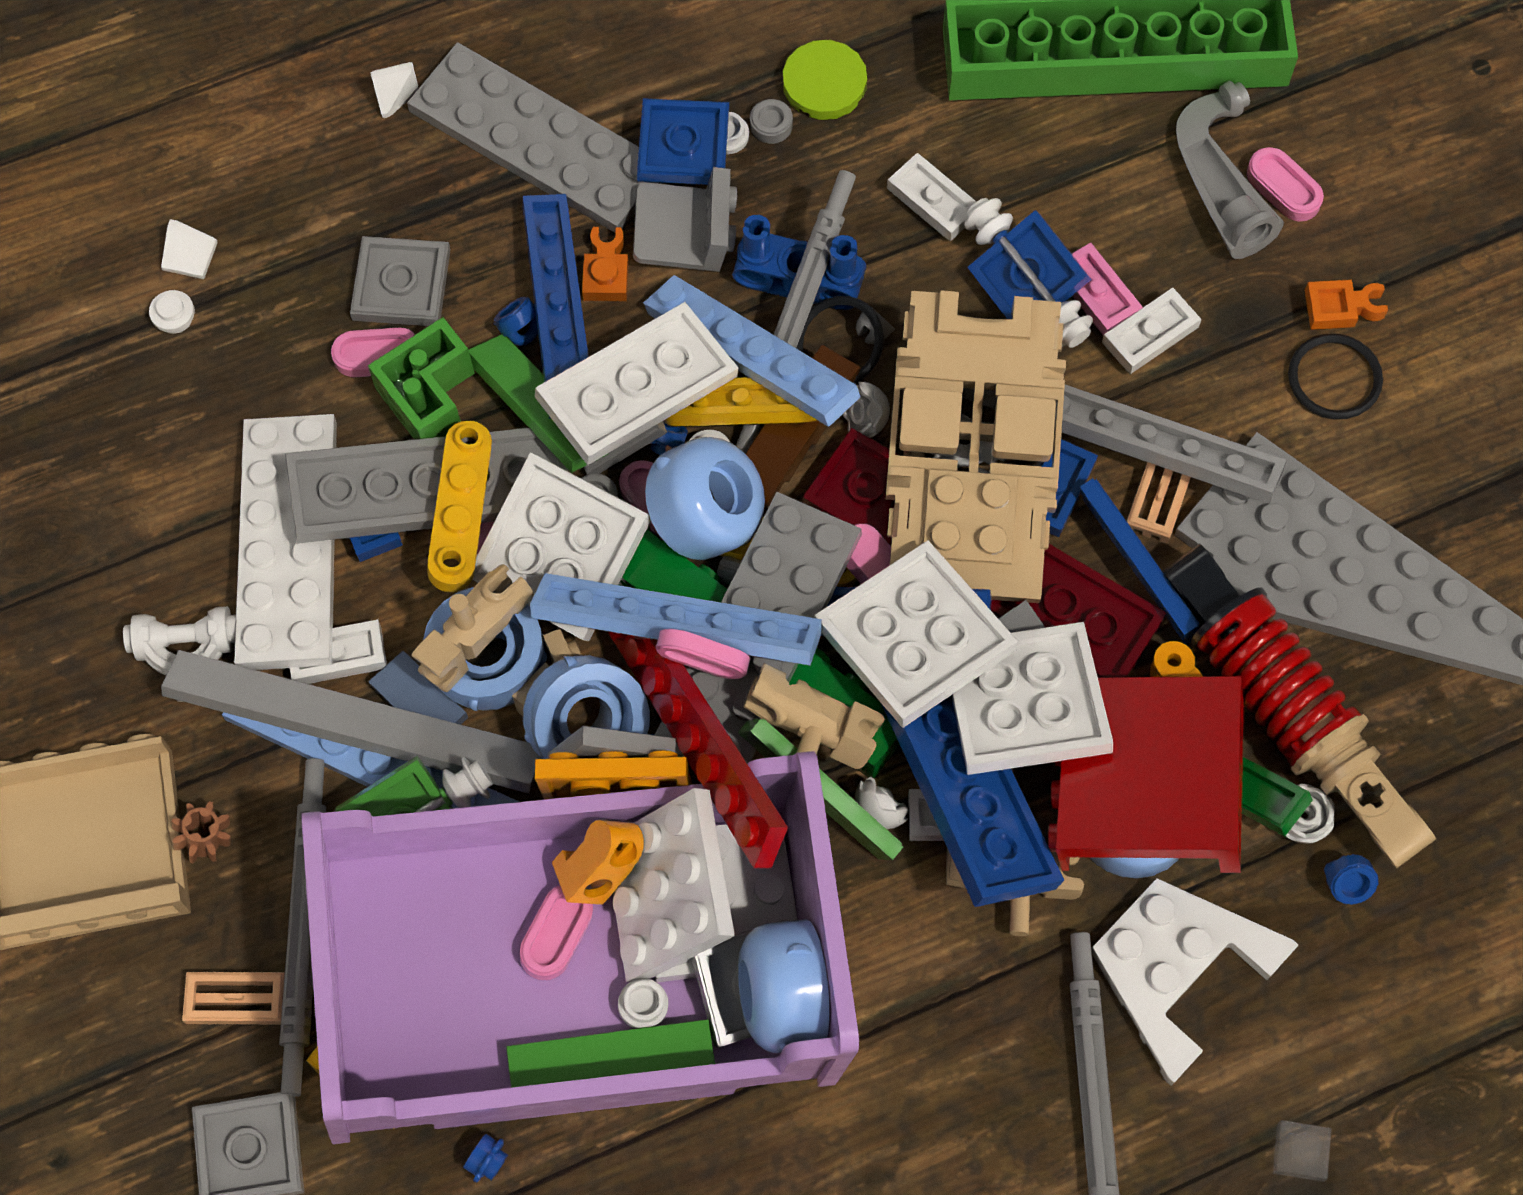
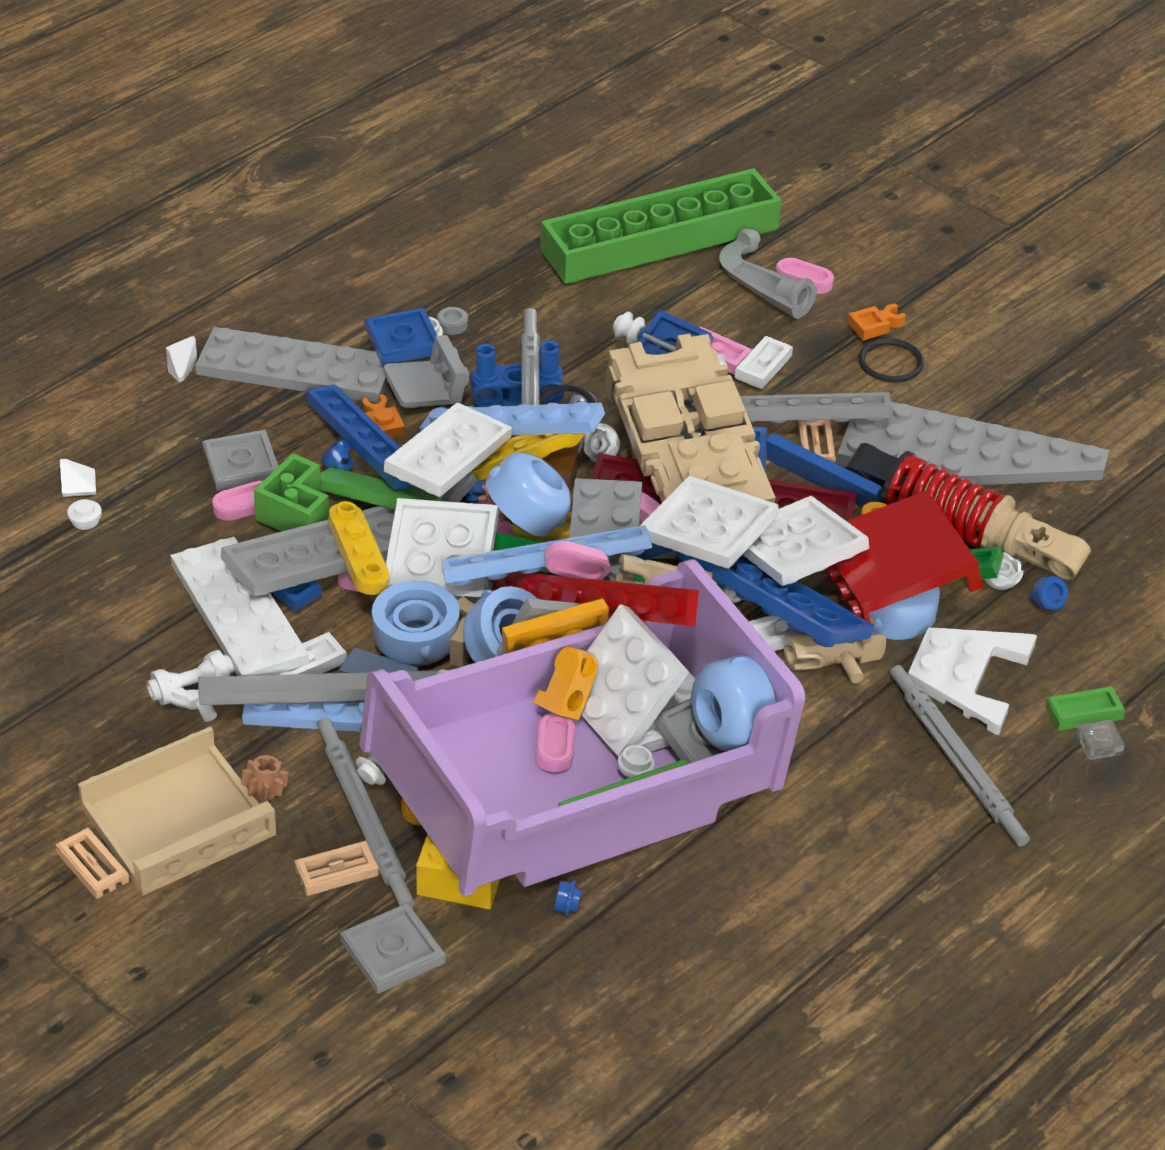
camera: 25 degrees left, 25 degrees down
tan piece [412,564,534,692] -> none
lime tile [783,40,867,120] -> none
white plate [887,153,976,241] -> none
none -> bright green tile [1045,686,1126,731]

